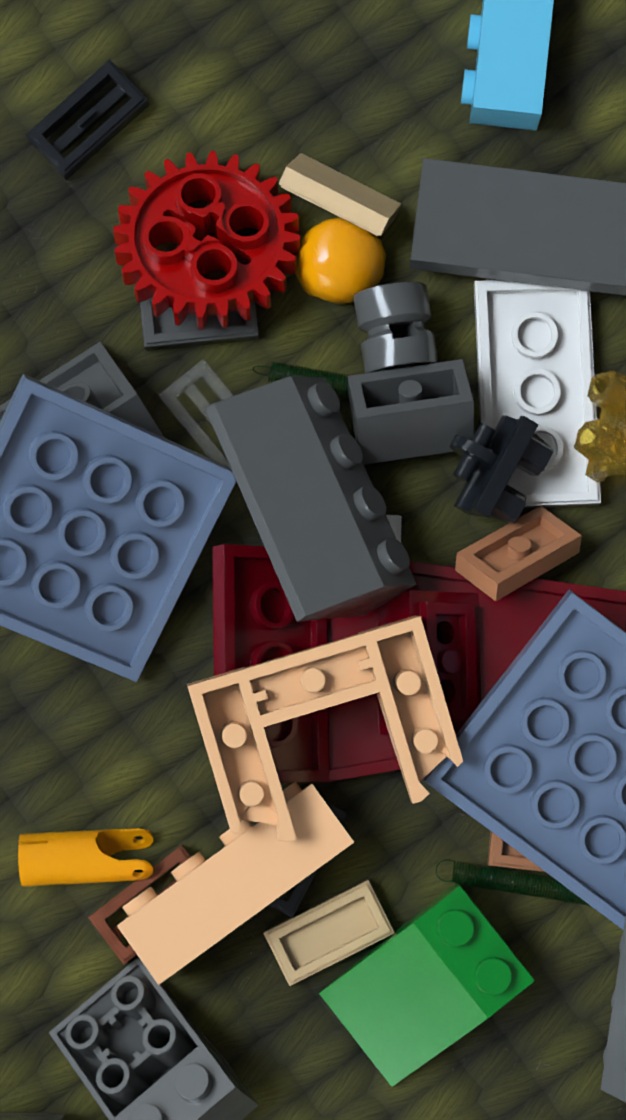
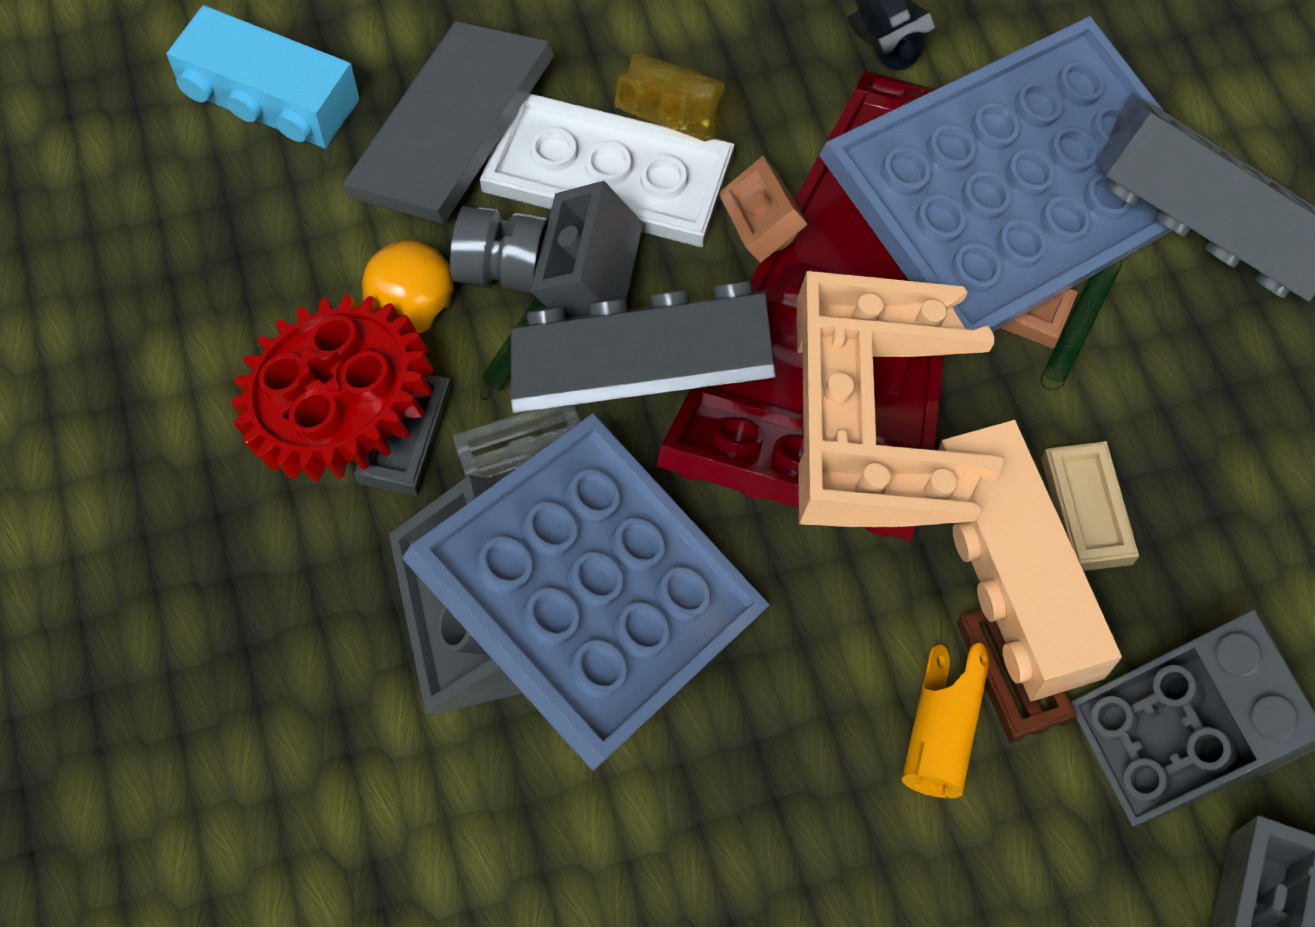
camera: 75 degrees left, 20 degrees down
black tile [26,59,149,180] -> none
tan tile [279,153,401,236] -> none
green slope [319,883,535,1087] -> none
black hips [449,415,554,523] -> none

